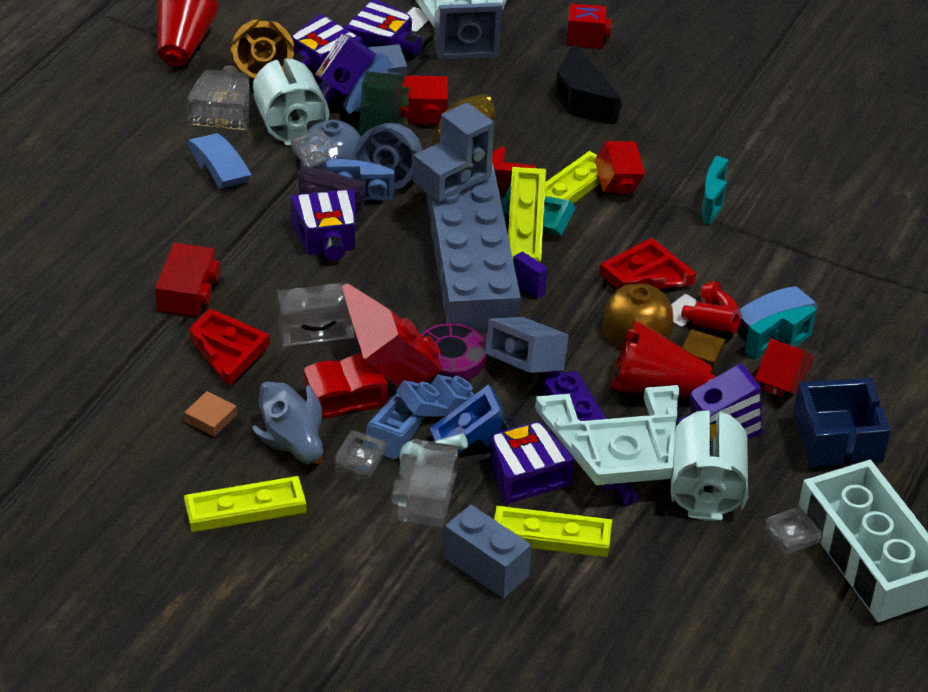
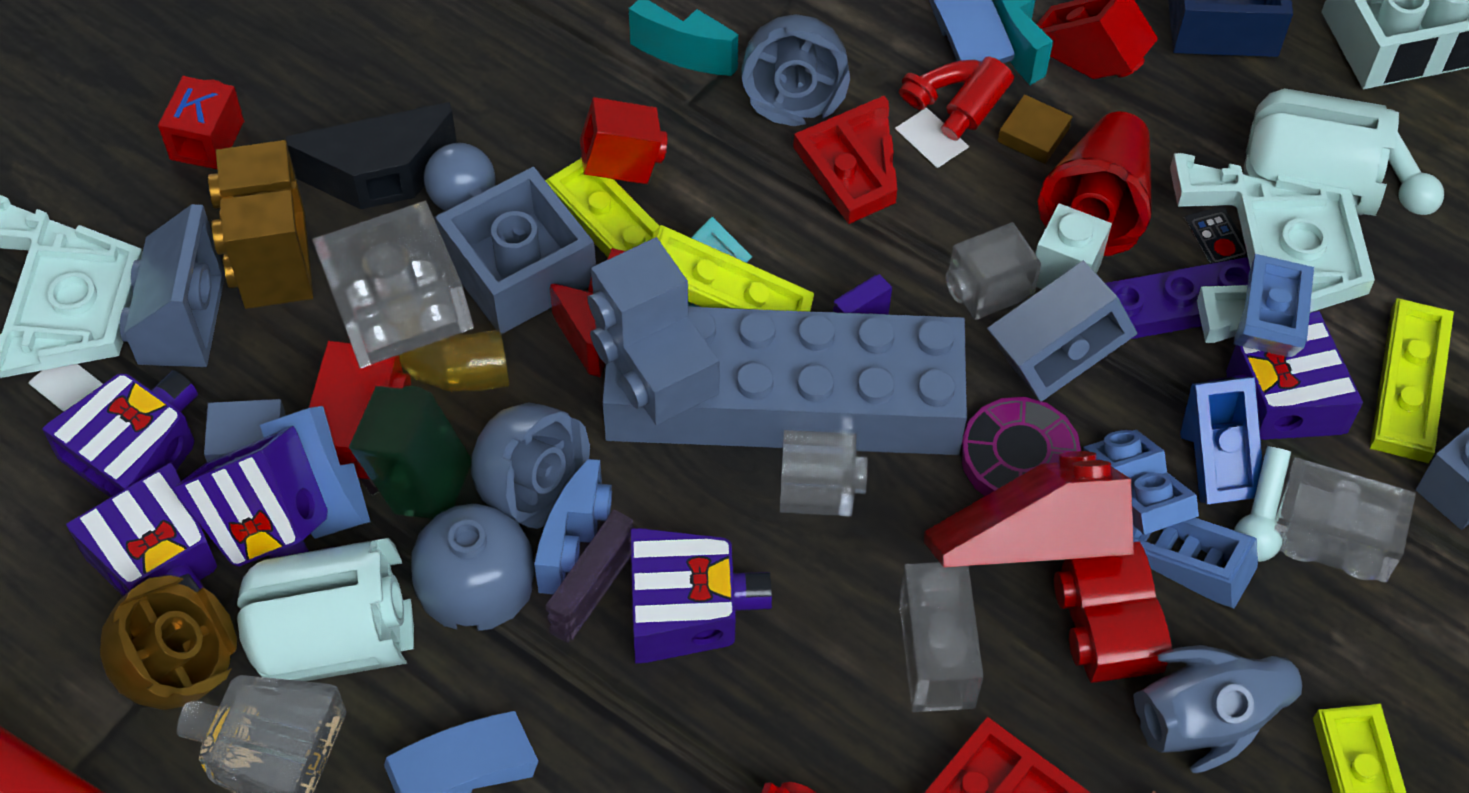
camera: 80 degrees left, 15 degrees up
clear plate [291,128,337,169] -> none
clear plate [336,430,386,477] -> none
pearl gold cylinder [603,284,674,349] -> none
dark purple torso [675,363,762,449] -> none
clear plate [765,506,821,555] -> none
none -> pearl gold piece [208,140,314,309]
none -> clear brick [312,200,474,368]
none -> sand blue brick [424,143,596,335]
none -> sand blue cylinder [742,14,850,126]
none -> clear brick [780,430,867,516]
none -> clear brick [946,222,1041,320]
none -> light aqua brick [1029,203,1112,289]
none -> medium blue slope [1234,254,1314,357]
none -> light aqua bar [1388,133,1444,215]

